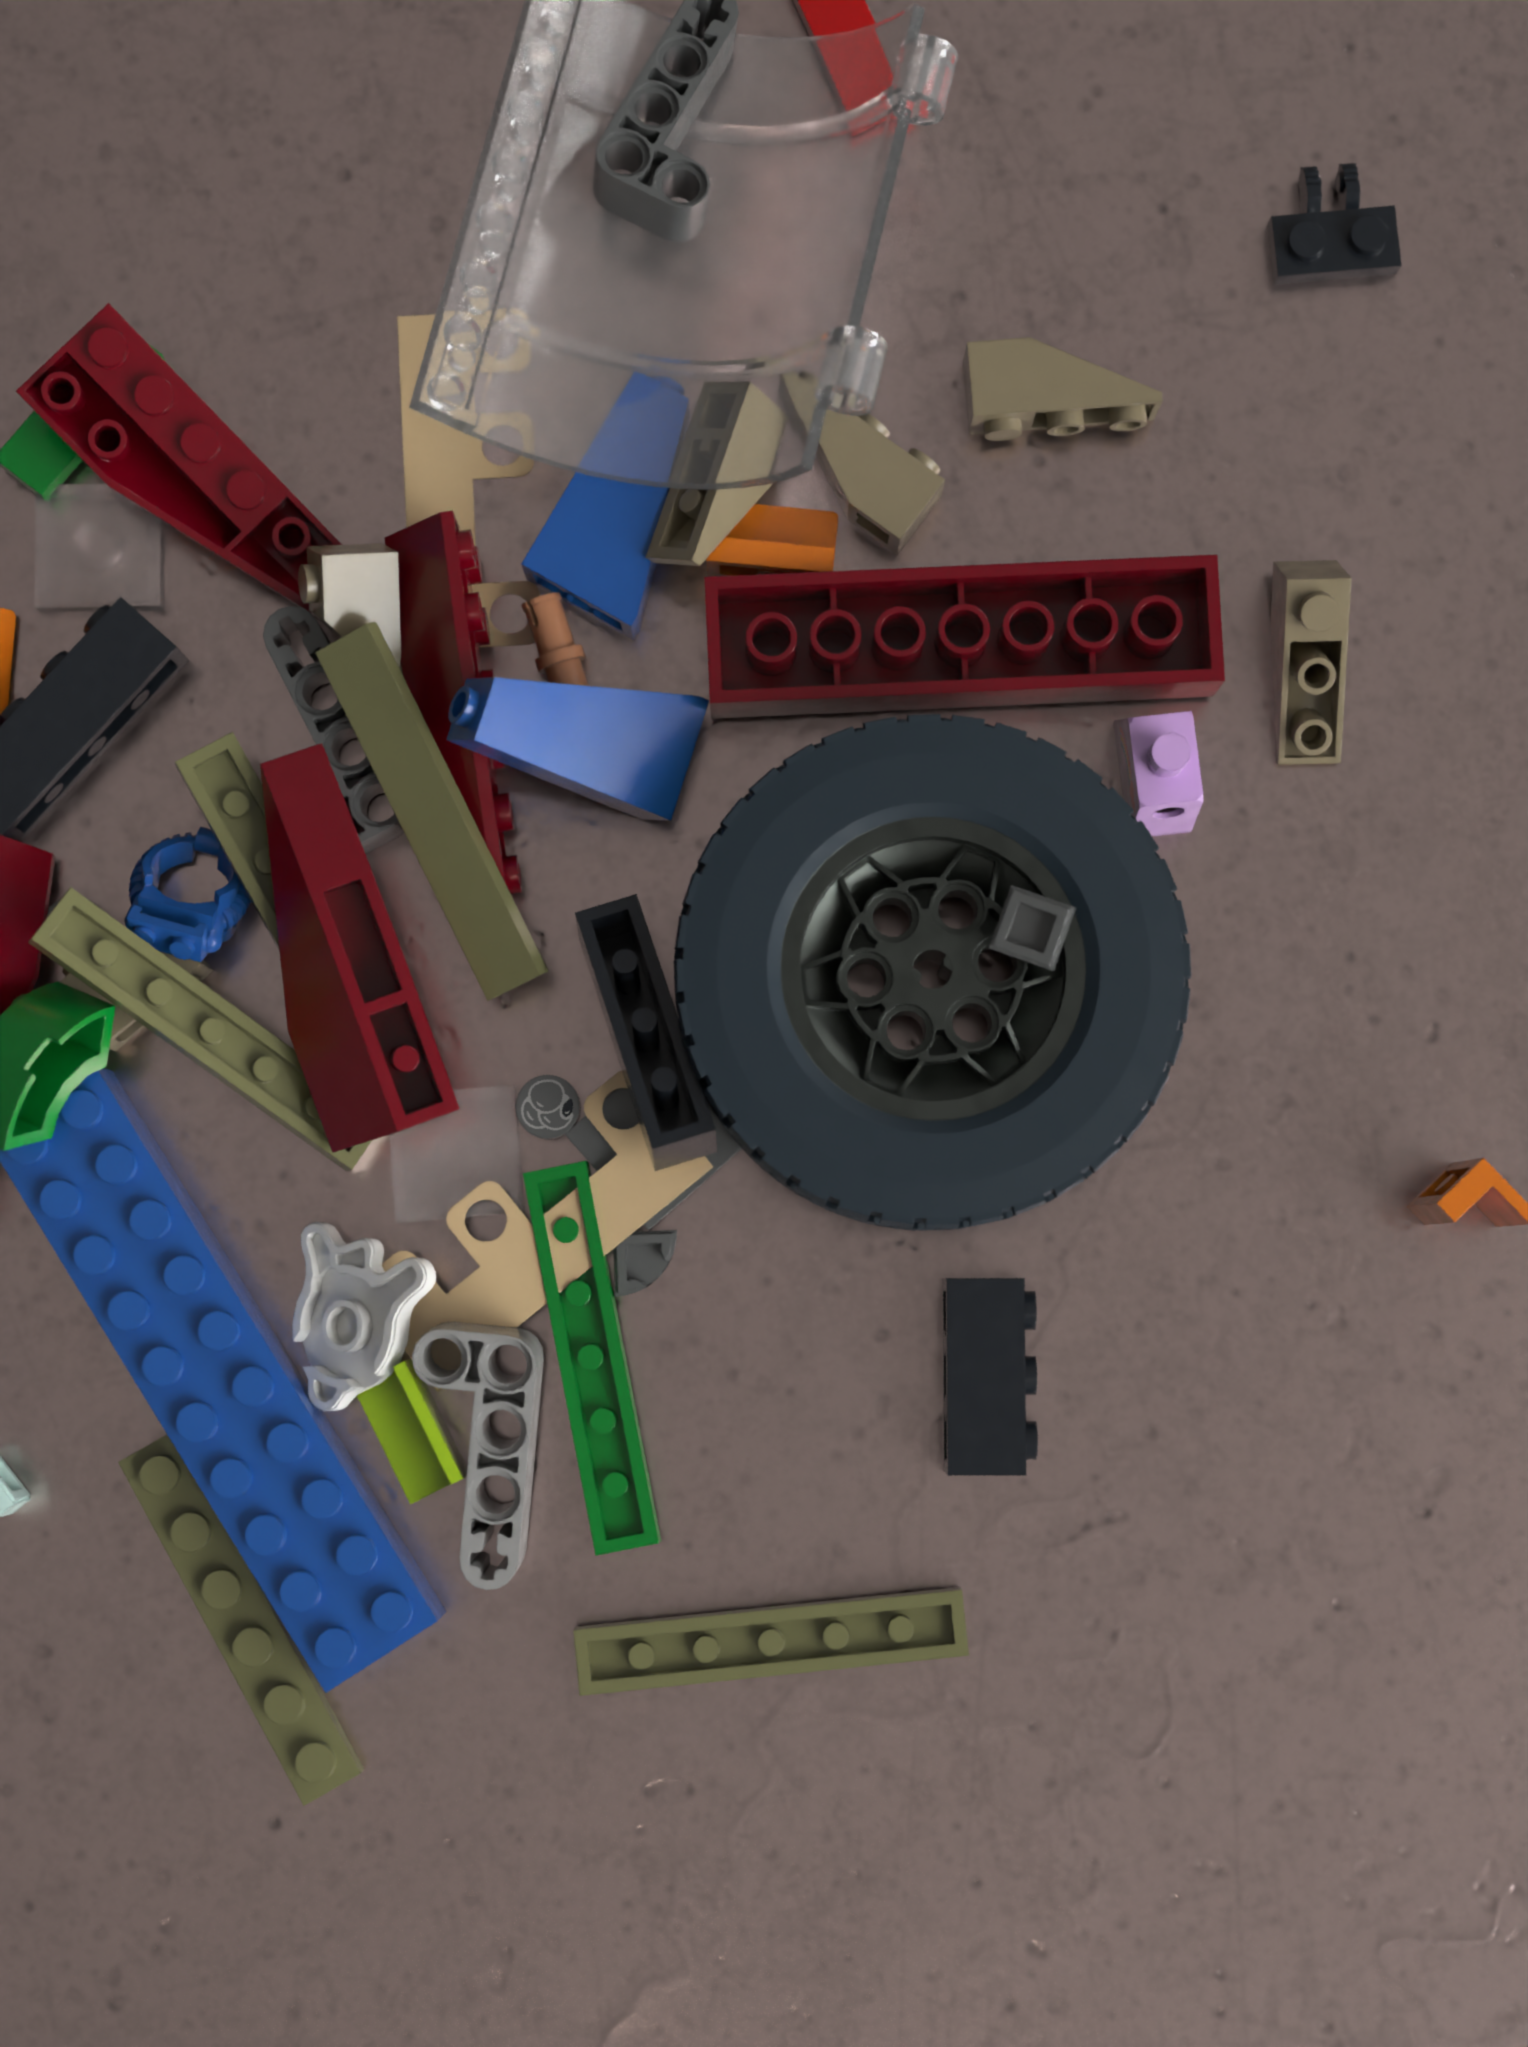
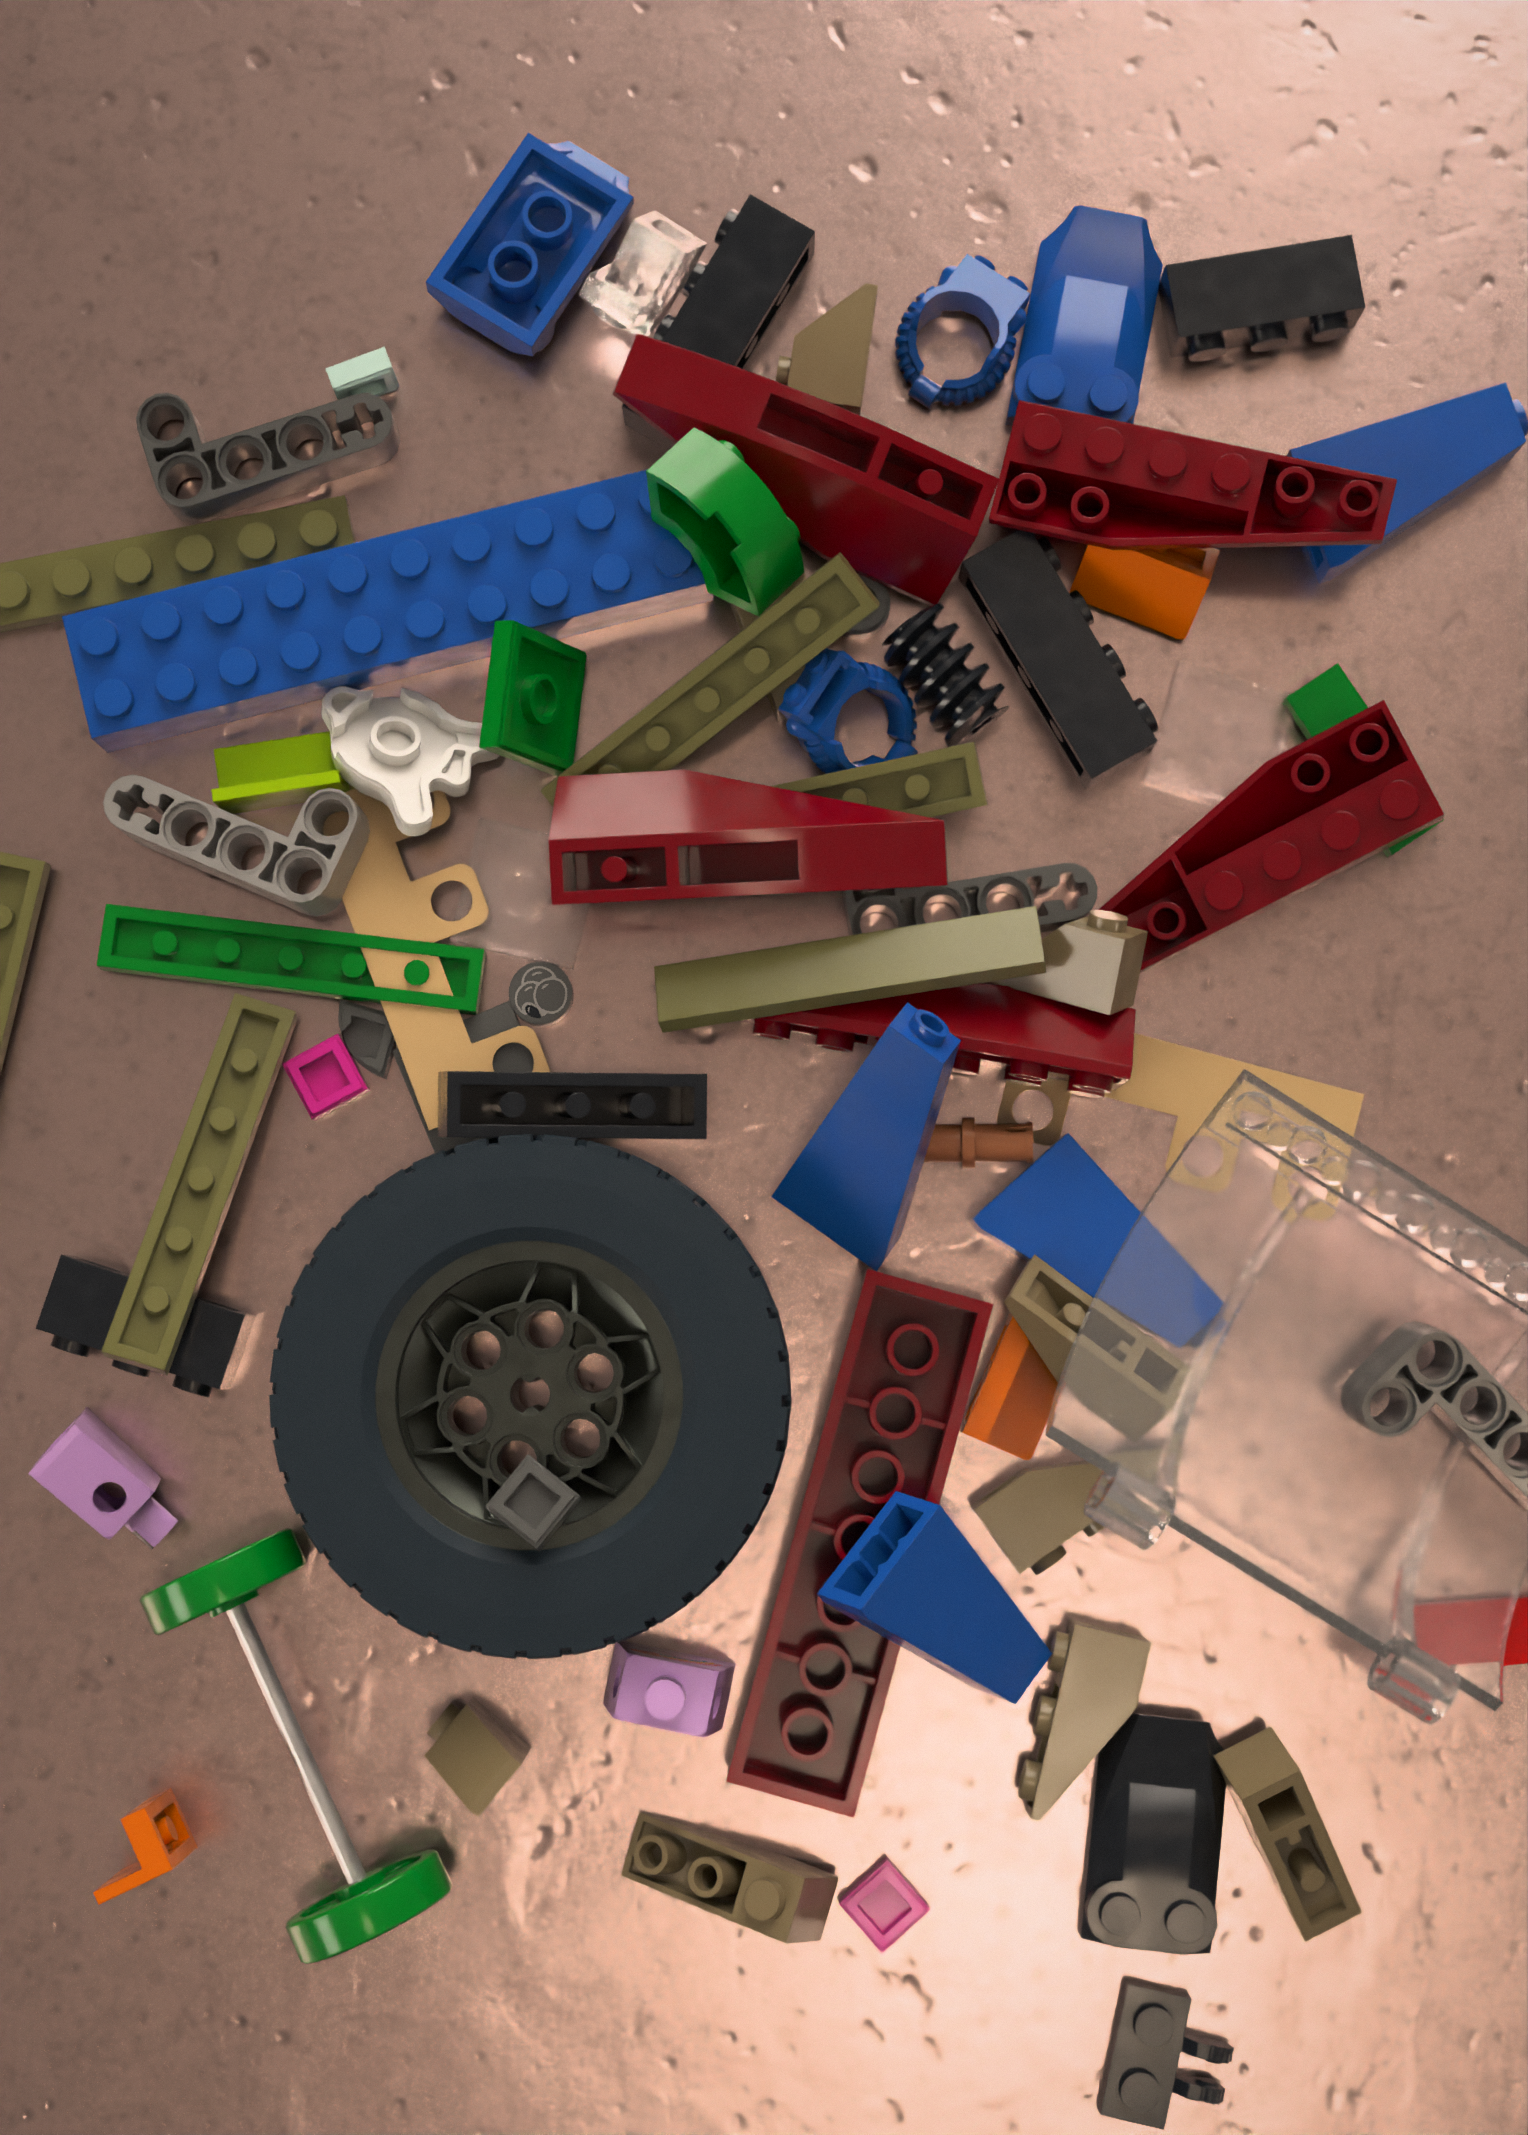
camera: 110 degrees right, 0 degrees up
none -> lavender torso [28,1407,178,1550]
none -> olive plate [101,993,298,1376]
none -> dark grey beam [136,393,400,524]
none -> green axle [140,1528,453,1964]
none -> dark pink tile [282,1034,371,1121]
none -> dark tan slope [424,1697,532,1817]
none -> green tile [479,620,587,776]
none -> blue slope [817,1491,1052,1705]
none -> dark pink tile [838,1856,931,1954]
none -> black piece [882,602,1010,747]
none -> black slope [1078,1713,1226,1955]
none -> dark tan slope [1214,1726,1363,1942]

